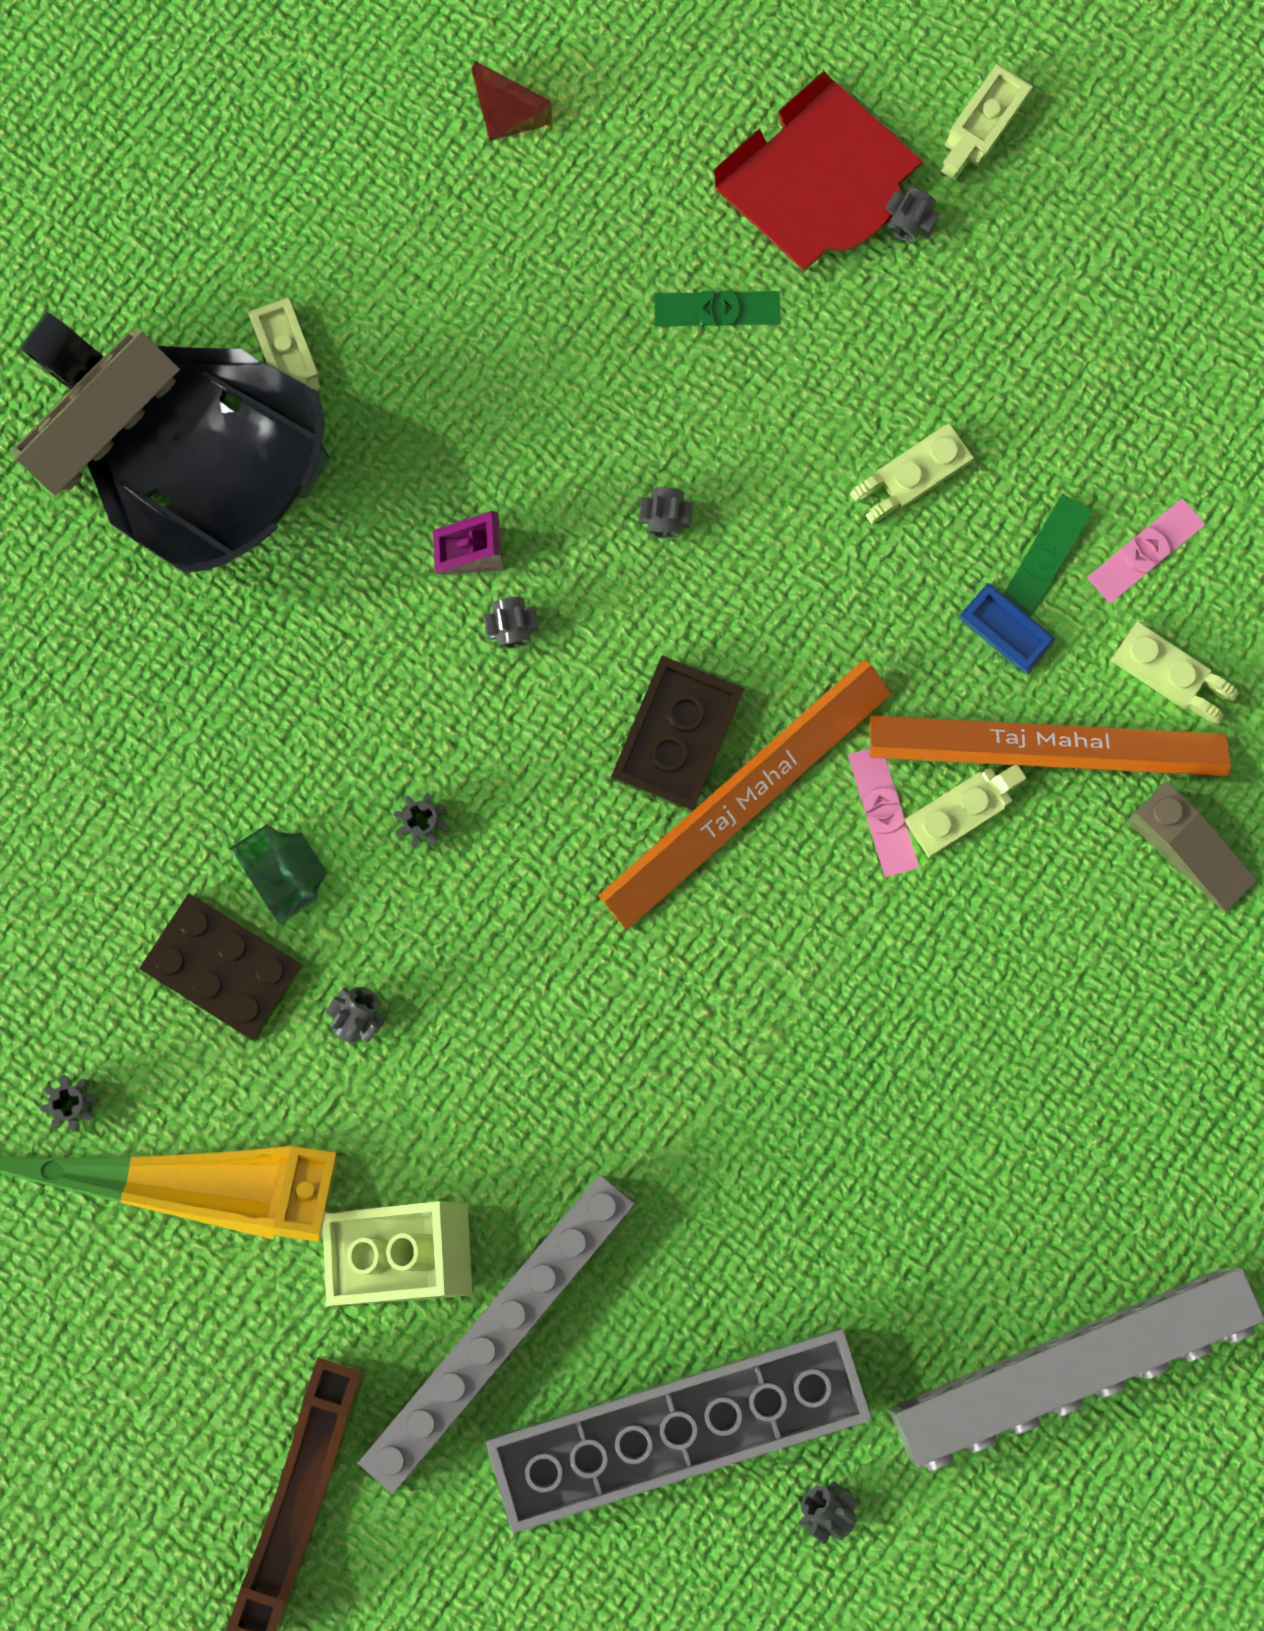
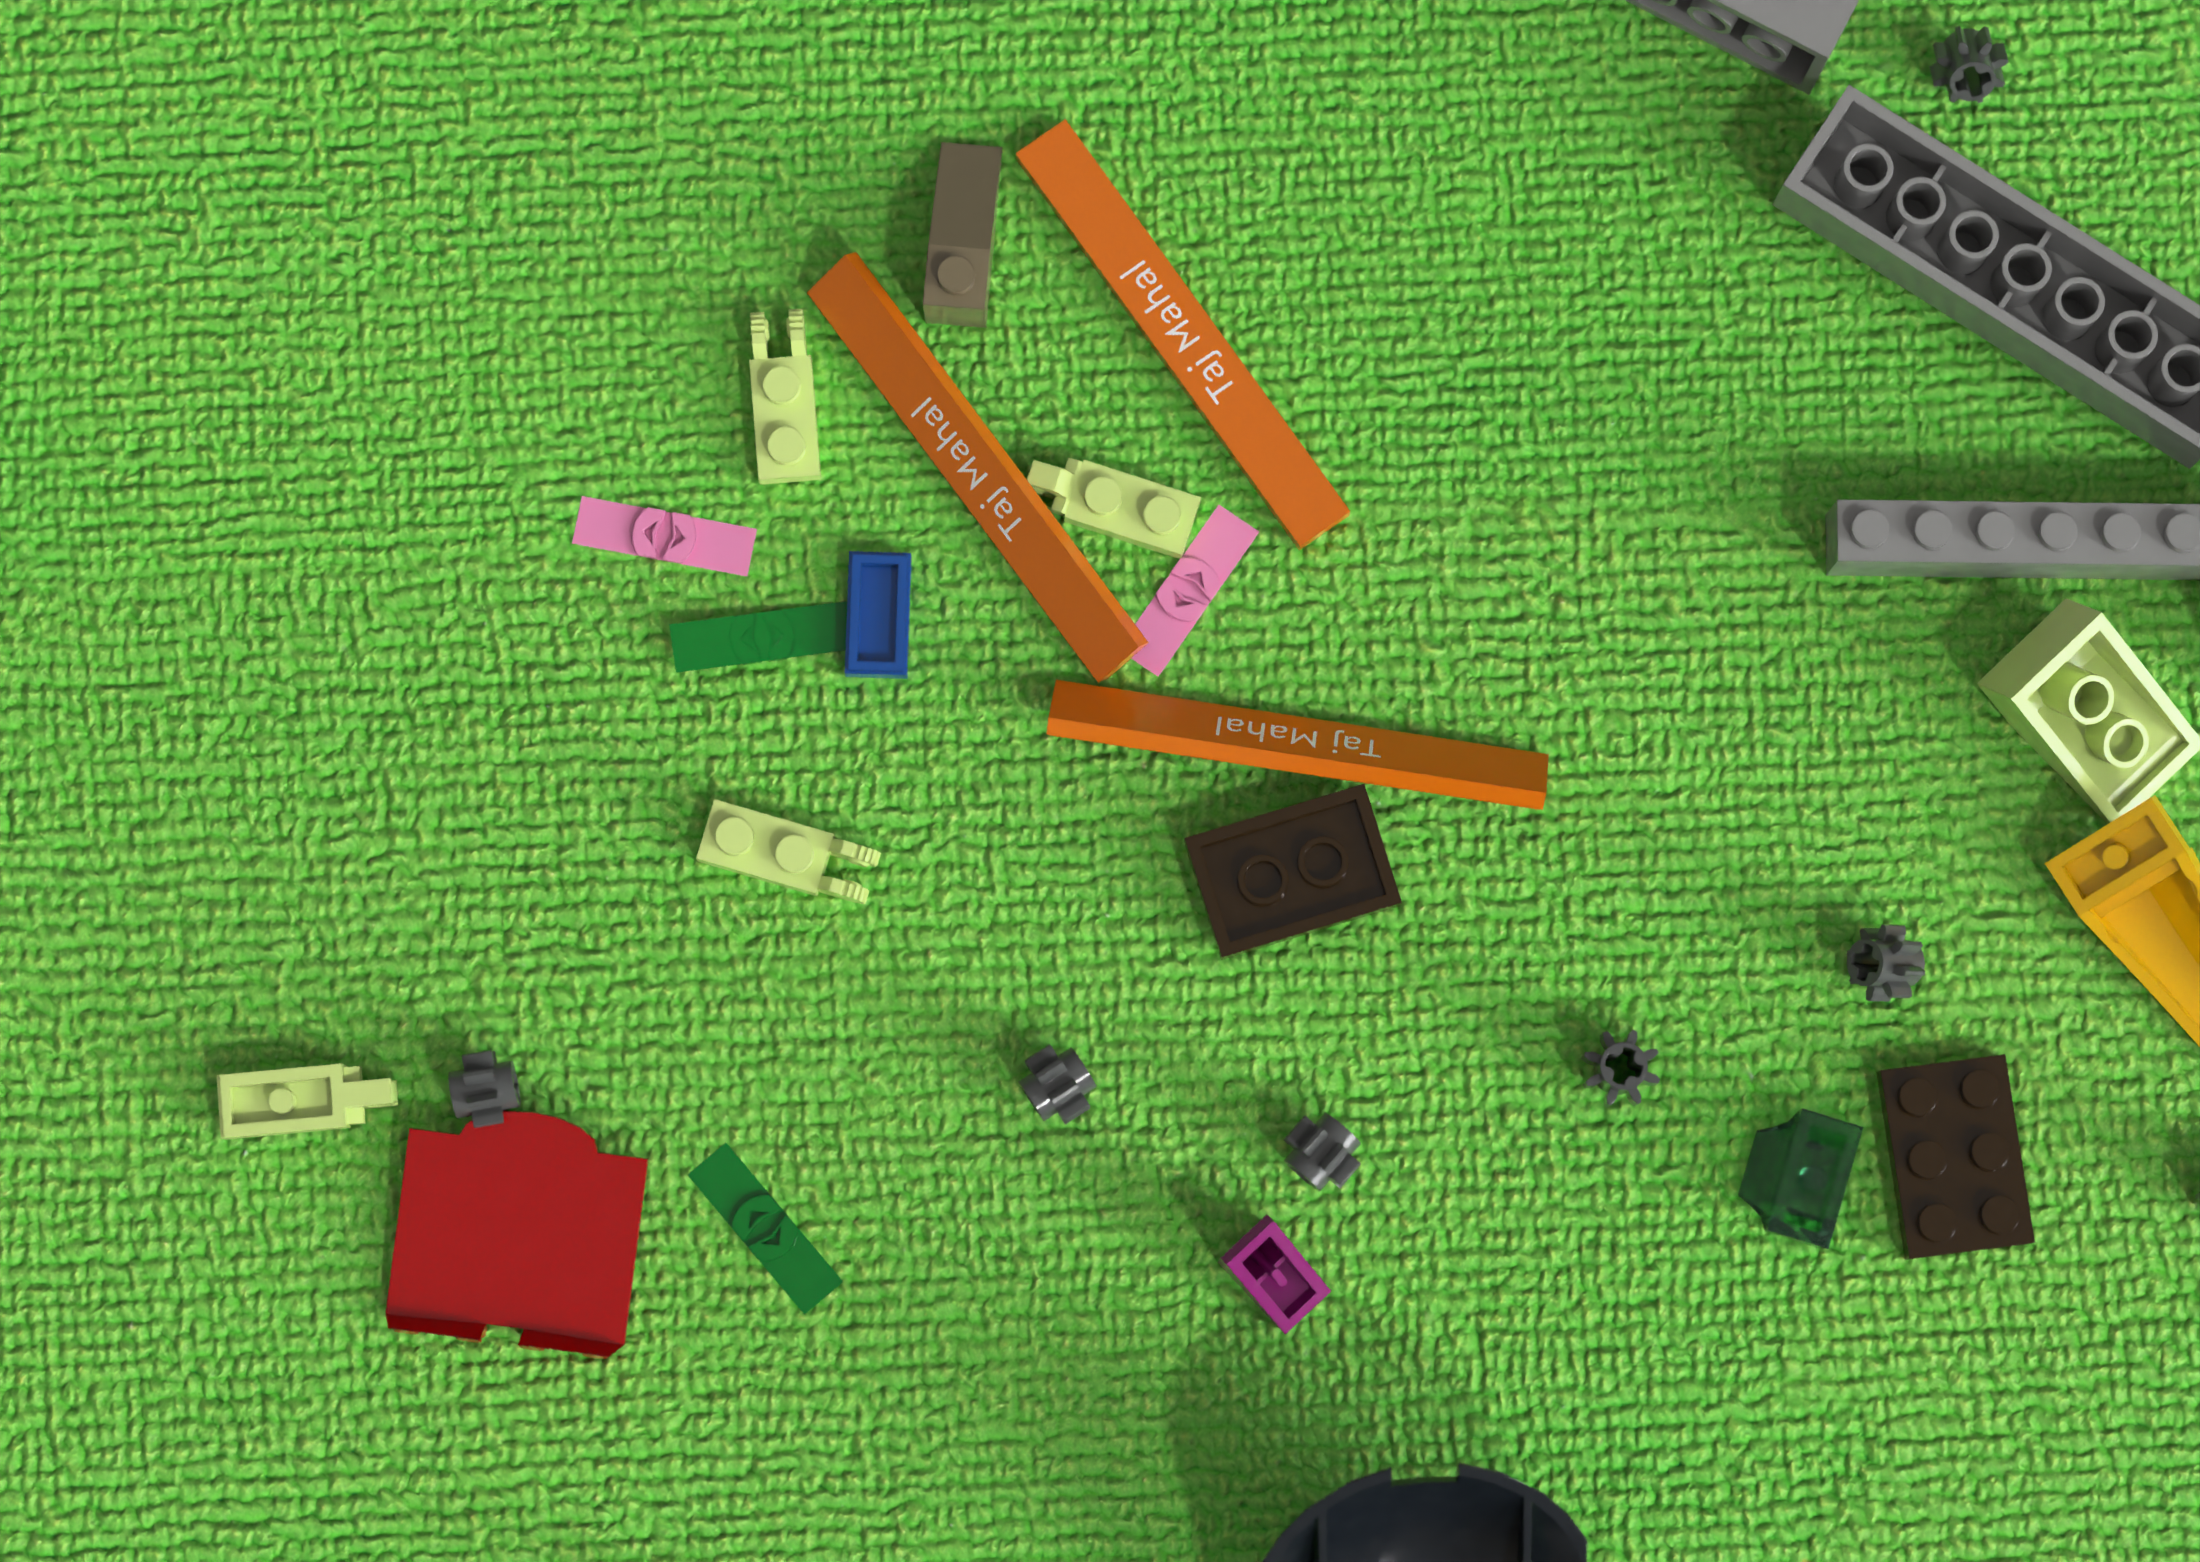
camera: 130 degrees left, 0 degrees up
none -> orange tile [1015,119,1350,550]

